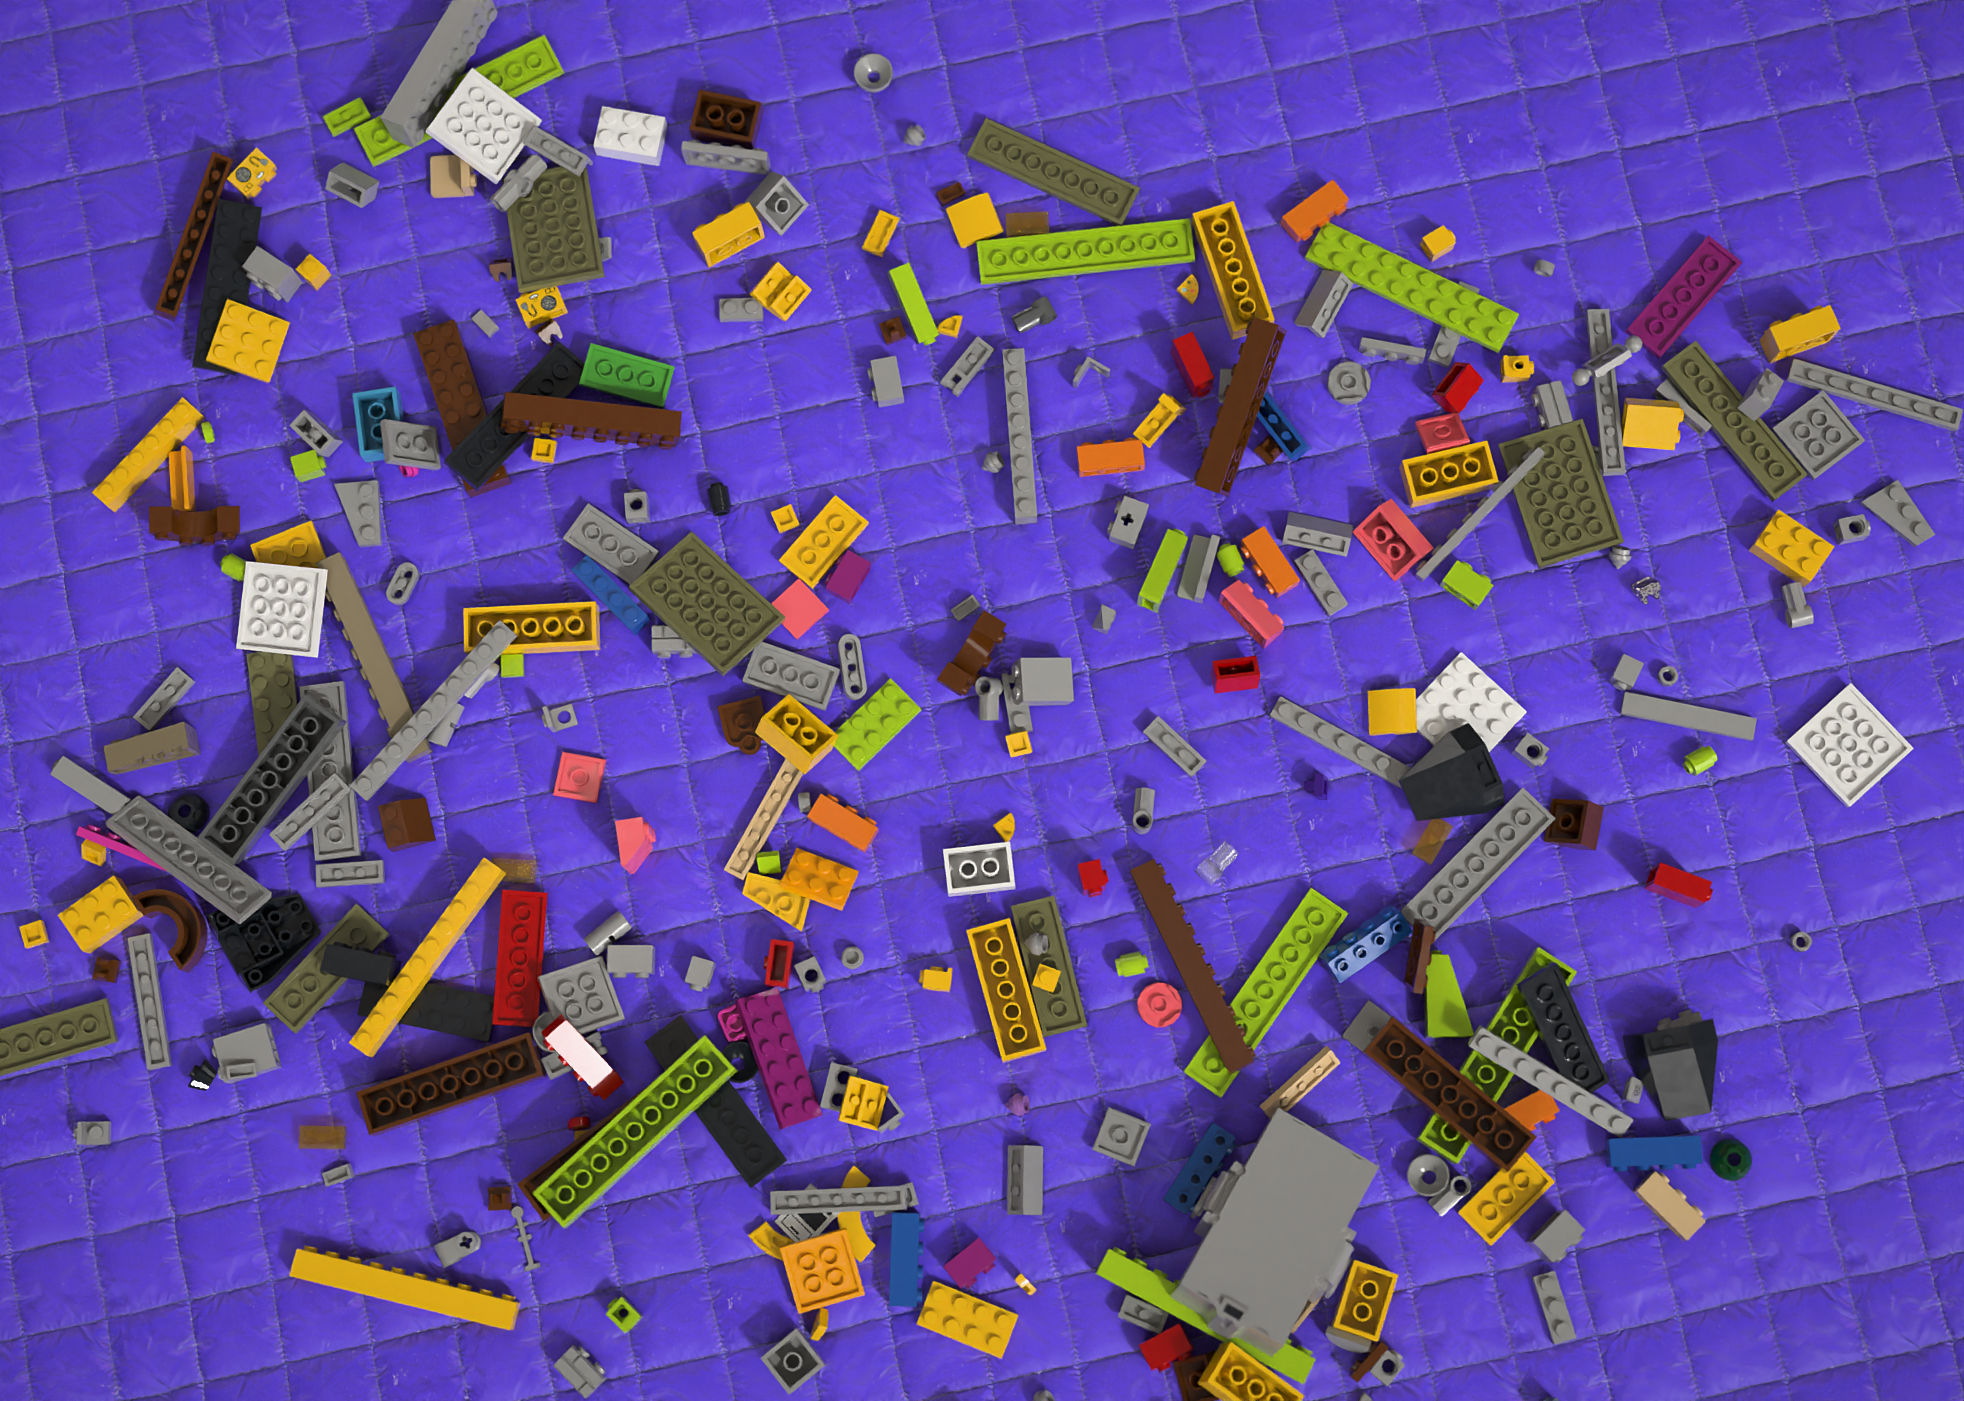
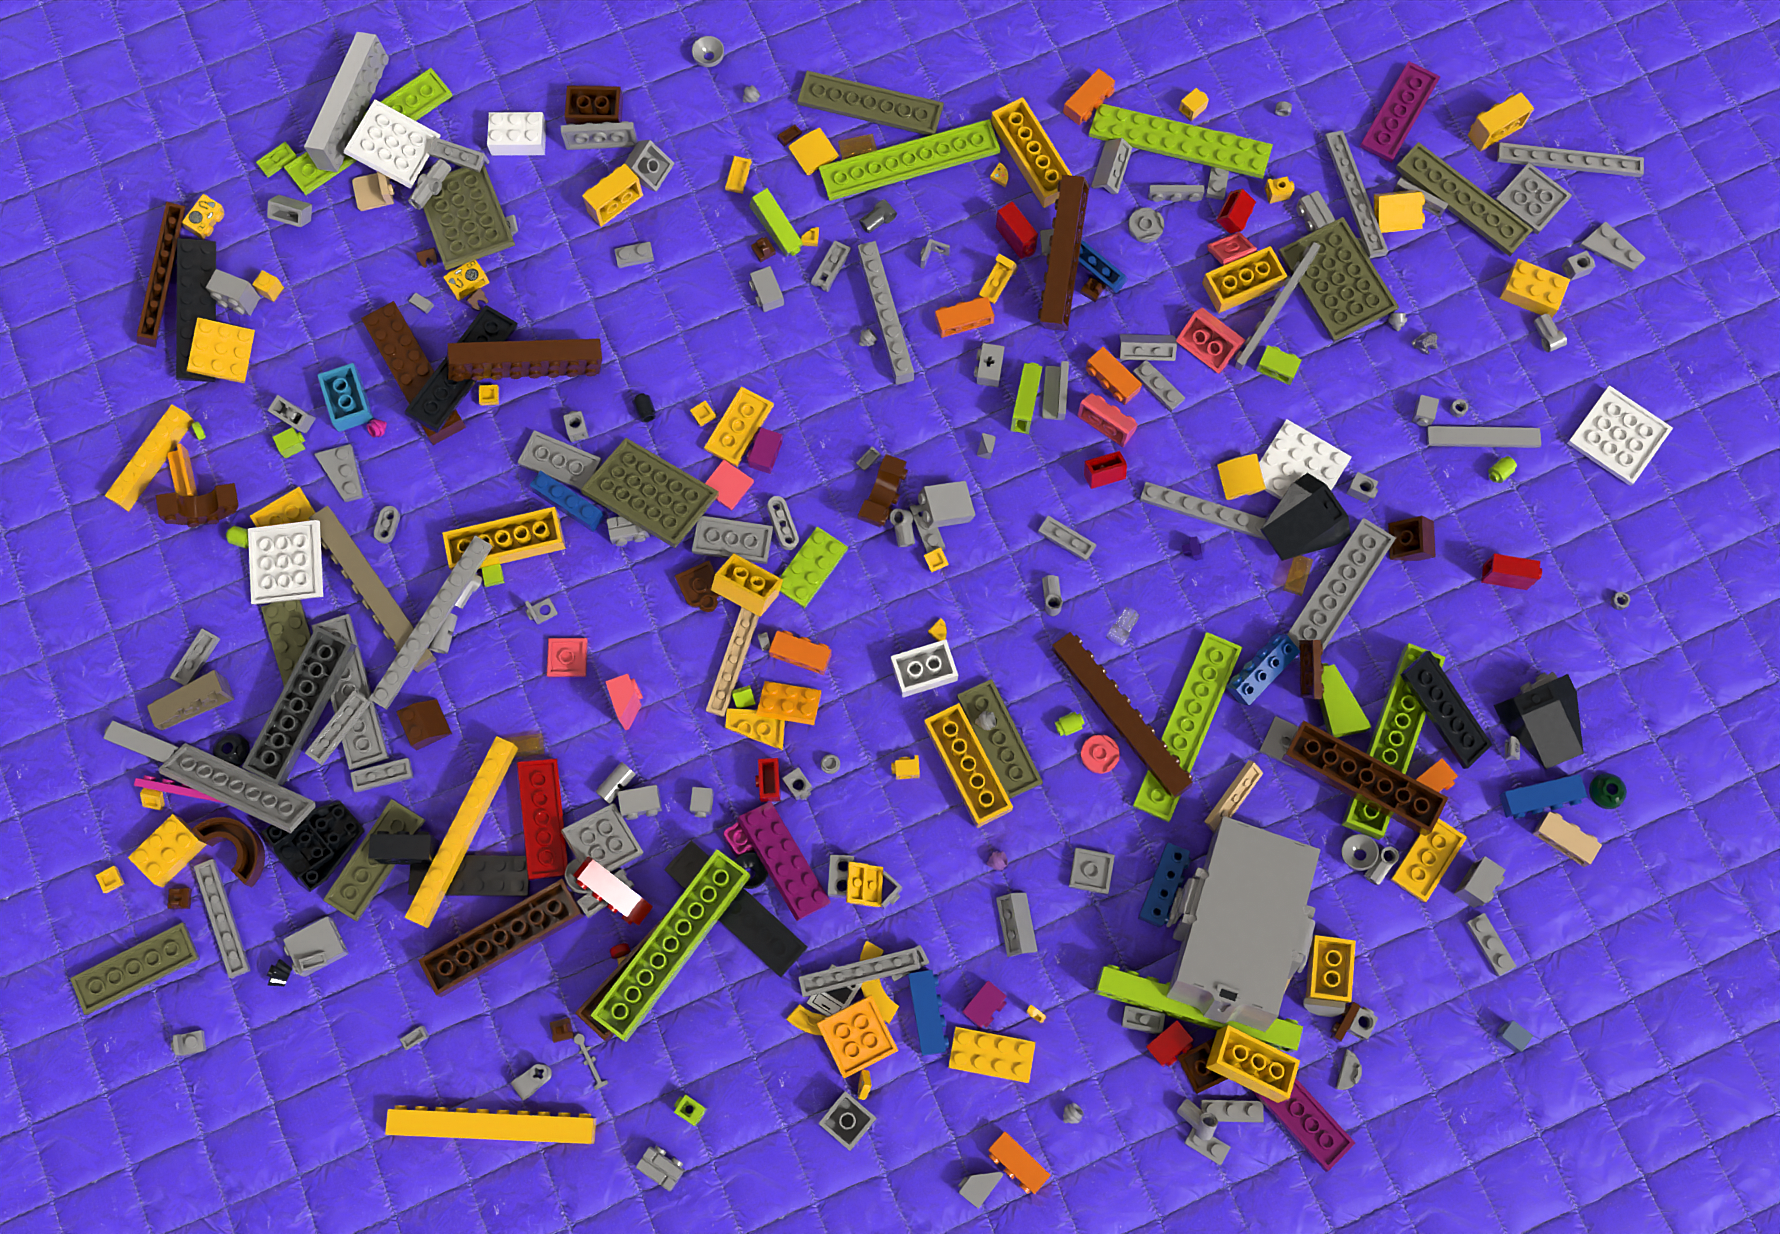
camera: 15 degrees left, 5 degrees down
clear yellow plate [299,1126,347,1149] -> none
light grey tile [380,419,441,470] -> none
bright green plate [579,343,675,409] -> none
yellow slope [749,262,811,322] -> none
yellow plate [1032,964,1061,993] -> none
red brick [1077,859,1109,898] -> none
lime brick [1216,543,1245,577] -> none
light grey plate [1467,1025,1633,1138] -> none
light grey plate [1572,335,1642,386] -> none
light grey brick [1737,368,1784,421] -> none

